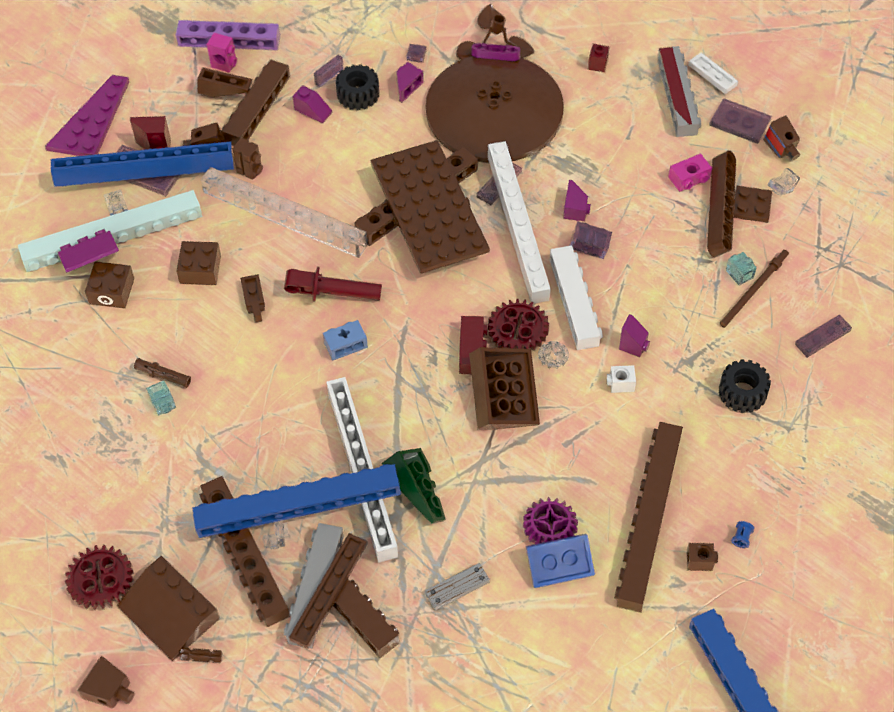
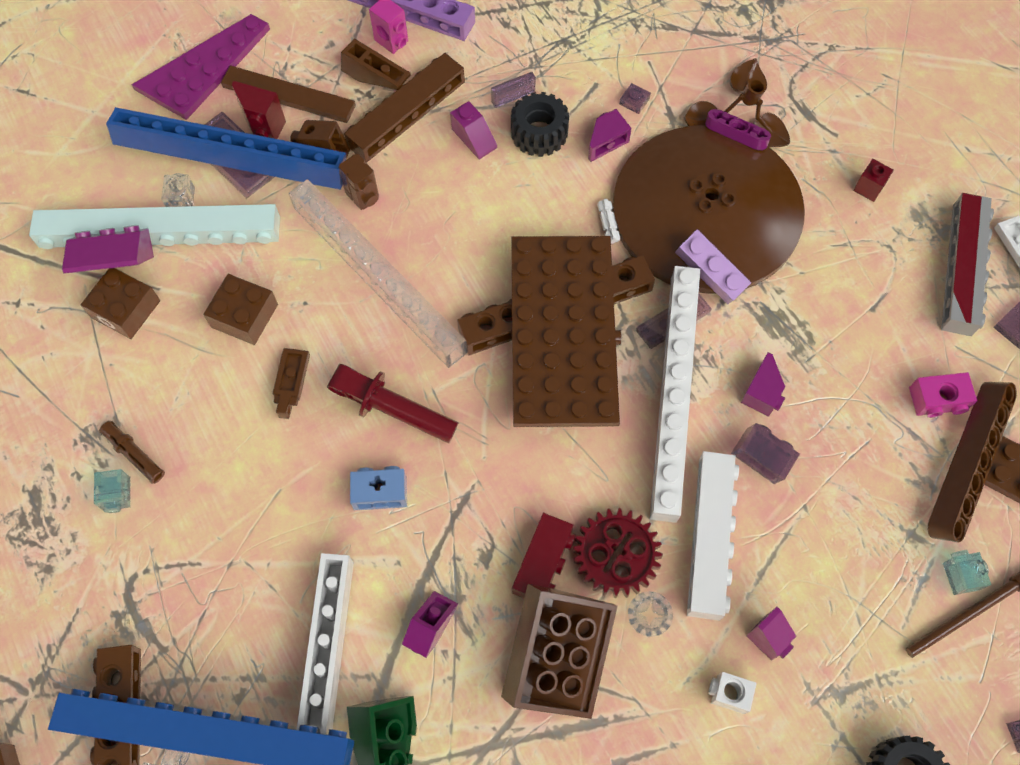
camera: 20 degrees right, 10 degrees up
none -> reddish brown tile [221,65,356,123]
none -> magenta slope [402,591,458,658]
none -> white axle [597,199,620,244]
none -> lavender brick [675,229,751,304]

